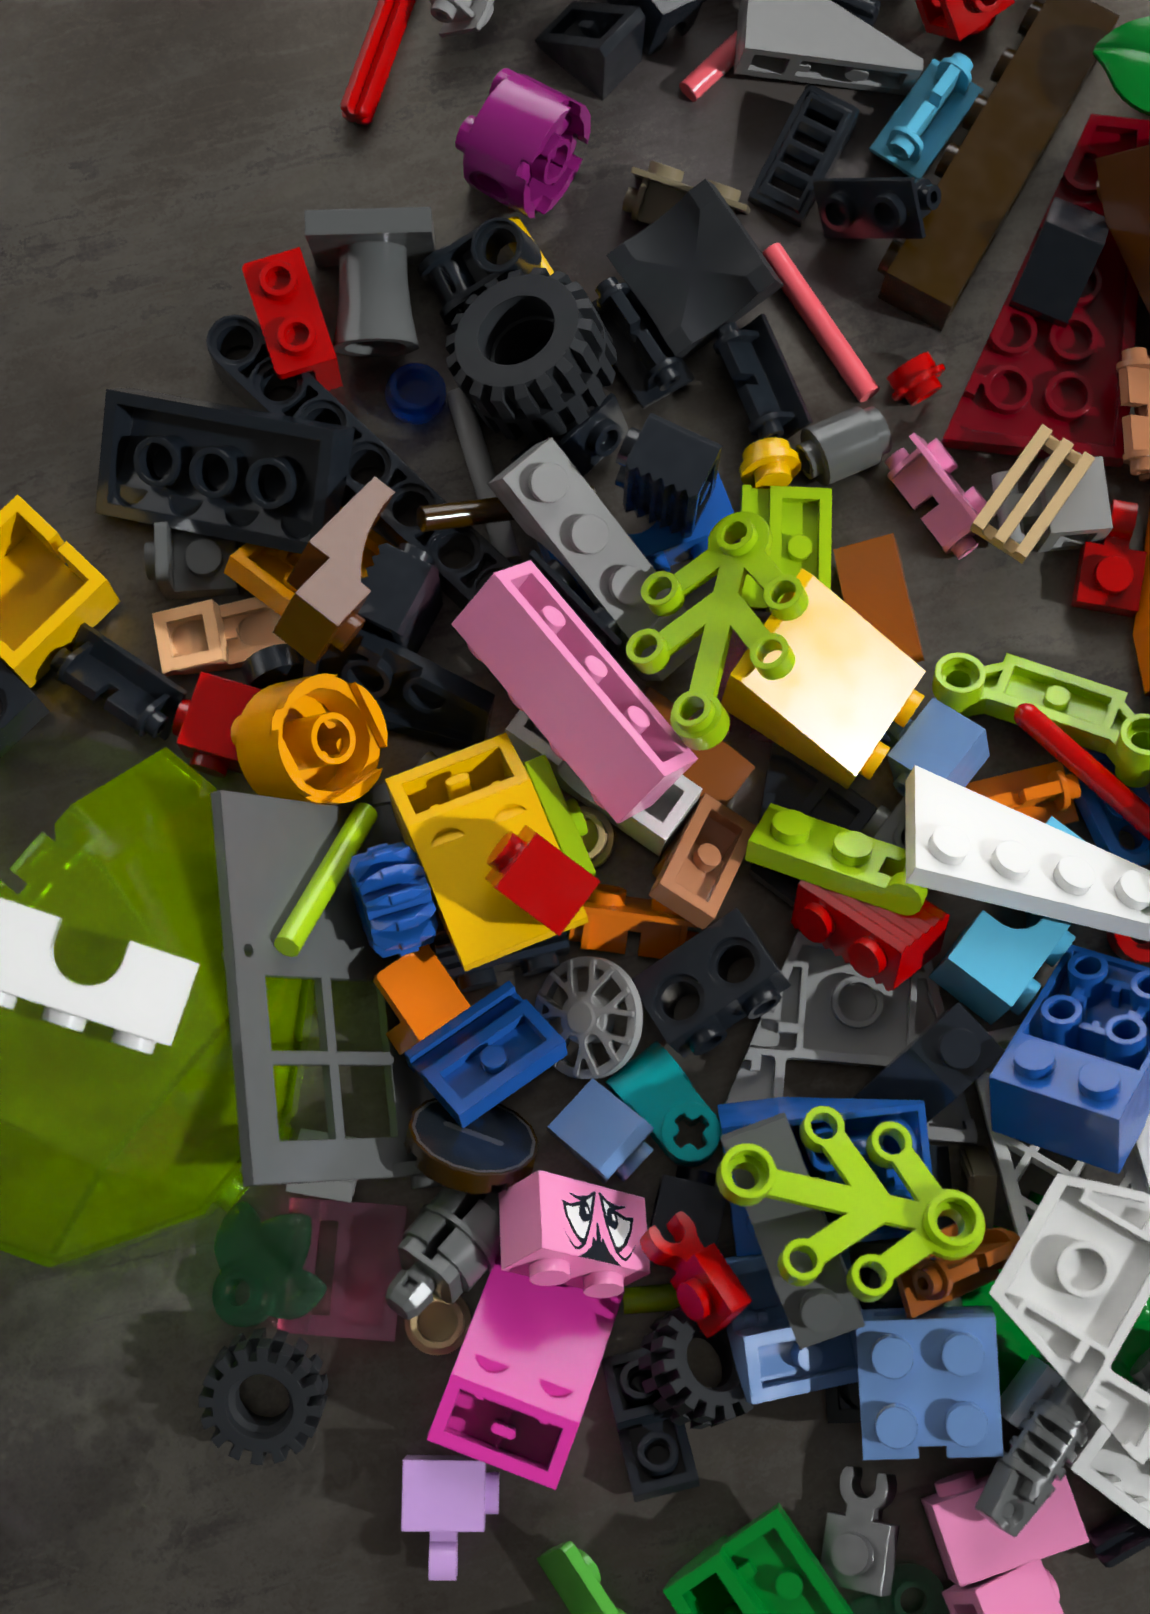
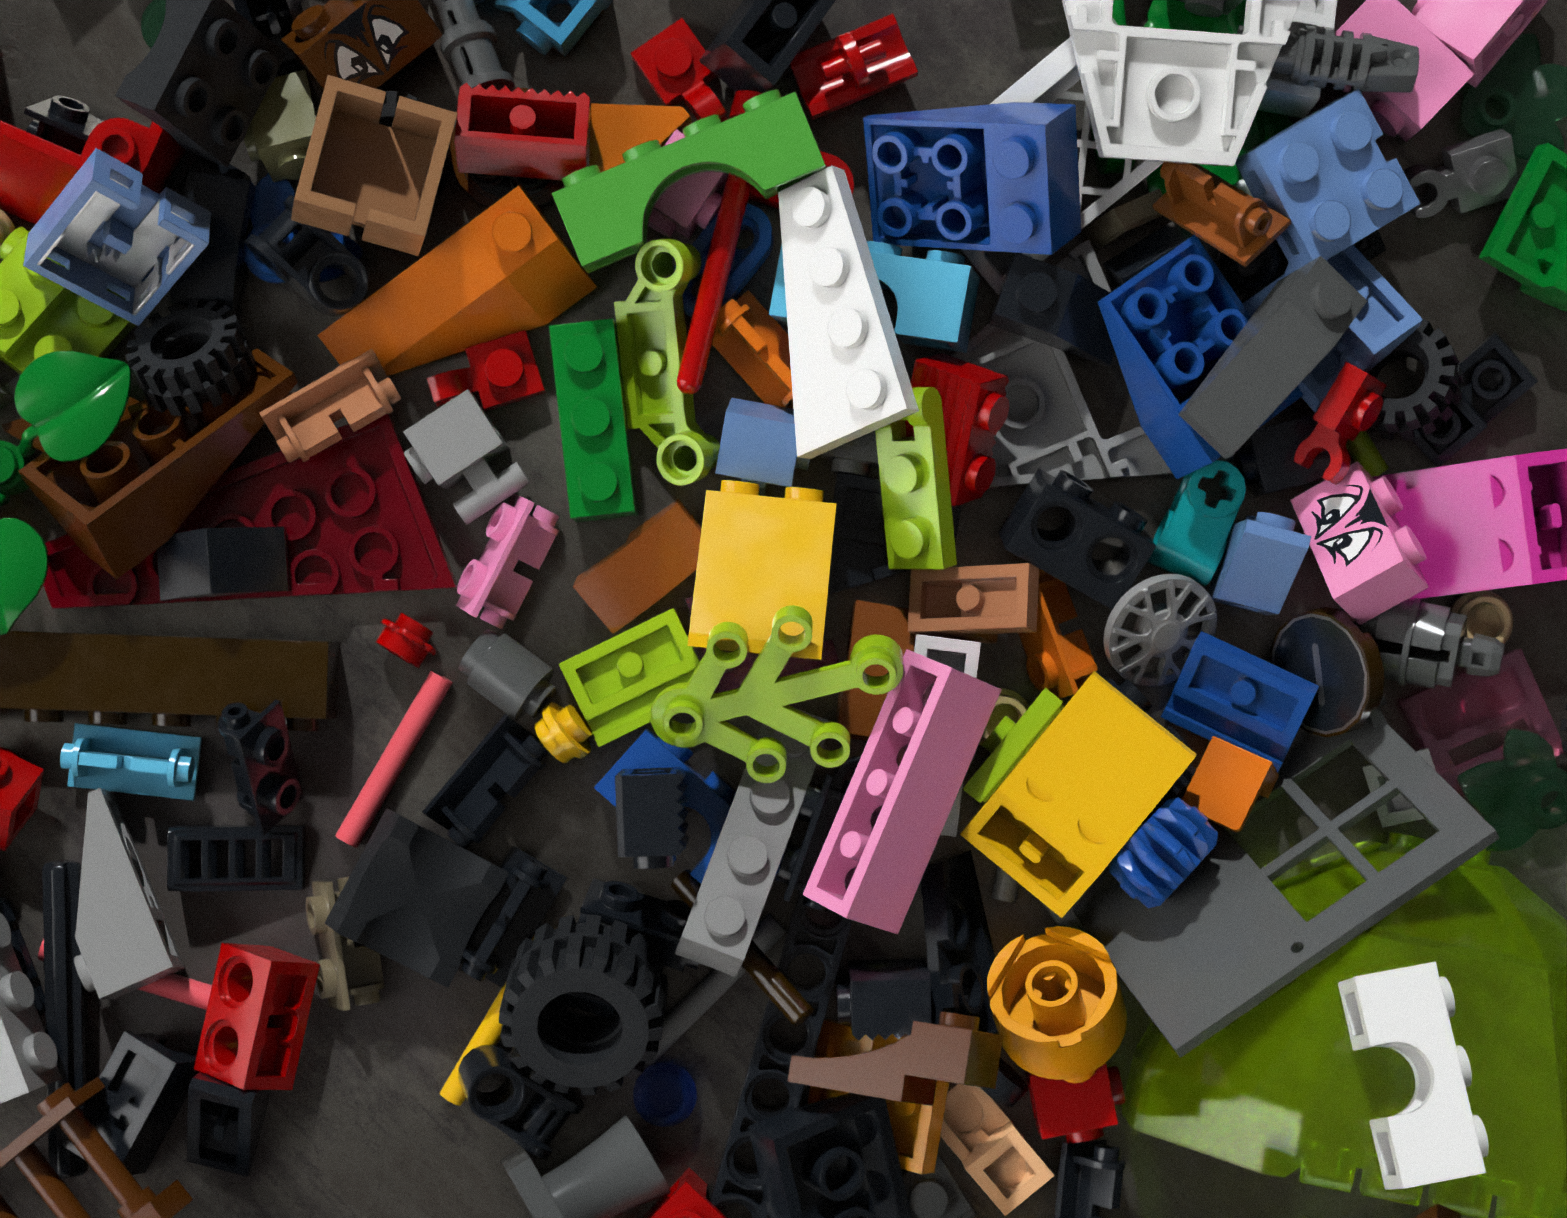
camera: 110 degrees left, 10 degrees up
lime bar [274,802,378,957] -> none
magenta brick [455,68,591,218] -> none
red brick [485,824,601,936] -> none
lime plant [716,1106,985,1302] -> none
tan tile [969,424,1095,564] -> none
none -> red brick [194,943,320,1090]
none -> green arch [549,318,639,523]

